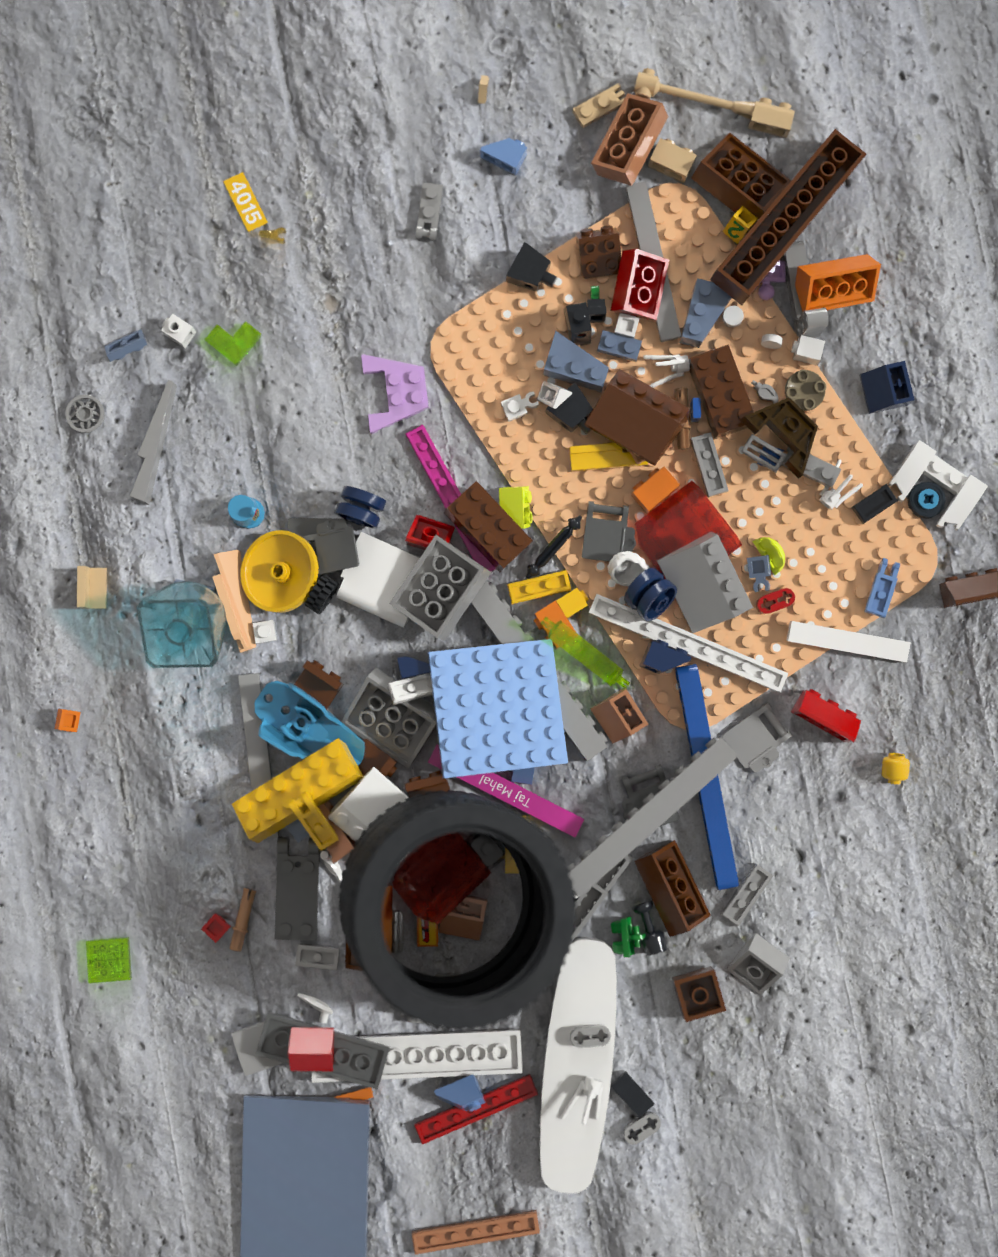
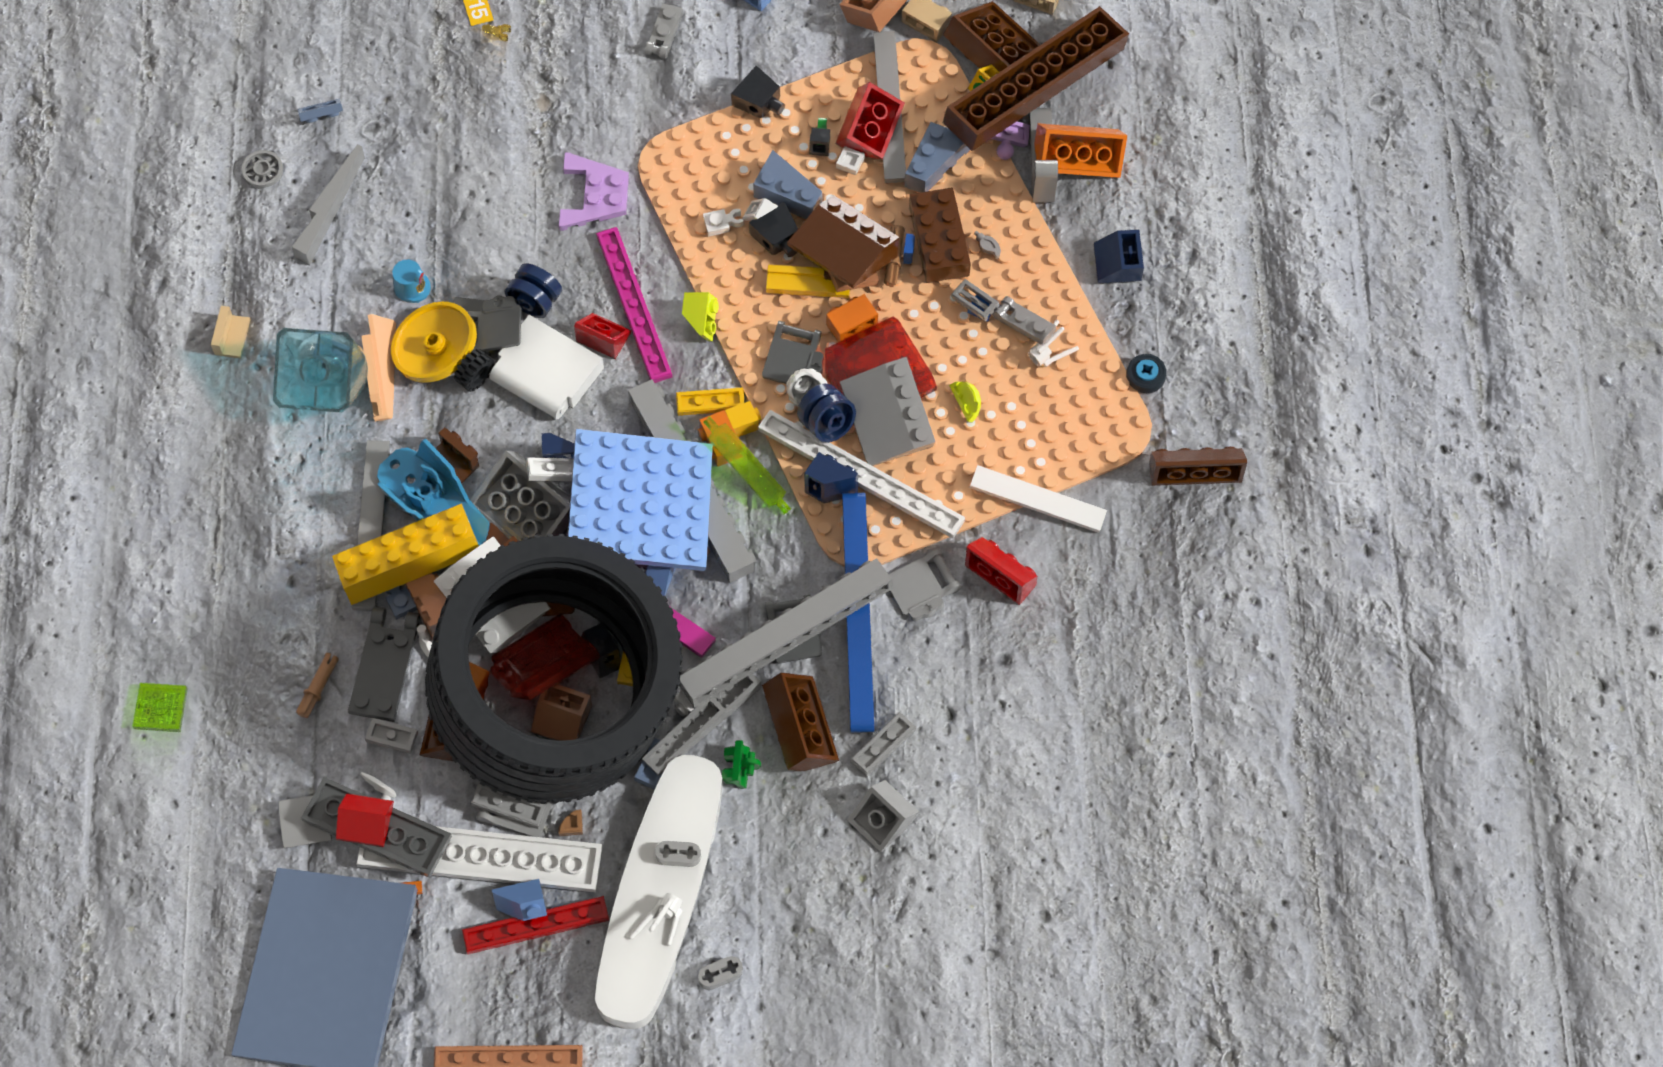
camera: 10 degrees right, 20 degrees down
orange plate [54,708,81,732] -> none
white brick [161,314,196,348] -> none
red plate [201,913,232,943] -> none
clear neon green tile [204,321,262,366] -> none
white plate [252,620,277,644] -> none
yellow plate [288,791,339,851] -> none
light grey slope [389,535,491,641] -> none
slope [417,901,439,947] -> none
reddish brown brick [444,481,533,572] -> none
black wheel [526,515,582,578] -> none
black torso [564,302,592,346] -> none
reddish brown bracket [576,226,621,279] -> none
nougat slope [590,687,649,744] -> none
sand blue plate [597,330,642,362] -> none
black tile [611,1071,655,1118] -> none
black piece [632,901,667,956] -> none
white plant [643,354,690,388] -> none
reddish brown brick [671,966,726,1022] -> none
light grey plate [690,432,729,498] -> none
white tile [722,306,744,327] -> none
dark brown wing [741,398,818,479] -> none
sand blue plate [747,555,771,592] -> none
red beam [756,588,795,615] -> none
white tile [761,334,782,349] -> none
dark tan dish [785,369,826,411] -> none
white brick [791,335,825,365] -> none
black tile [851,484,898,524] -> none
medium blue hinge [864,558,900,618] -> none
yellow head [881,753,910,784] -> none
white wedge [889,440,988,530] -> none

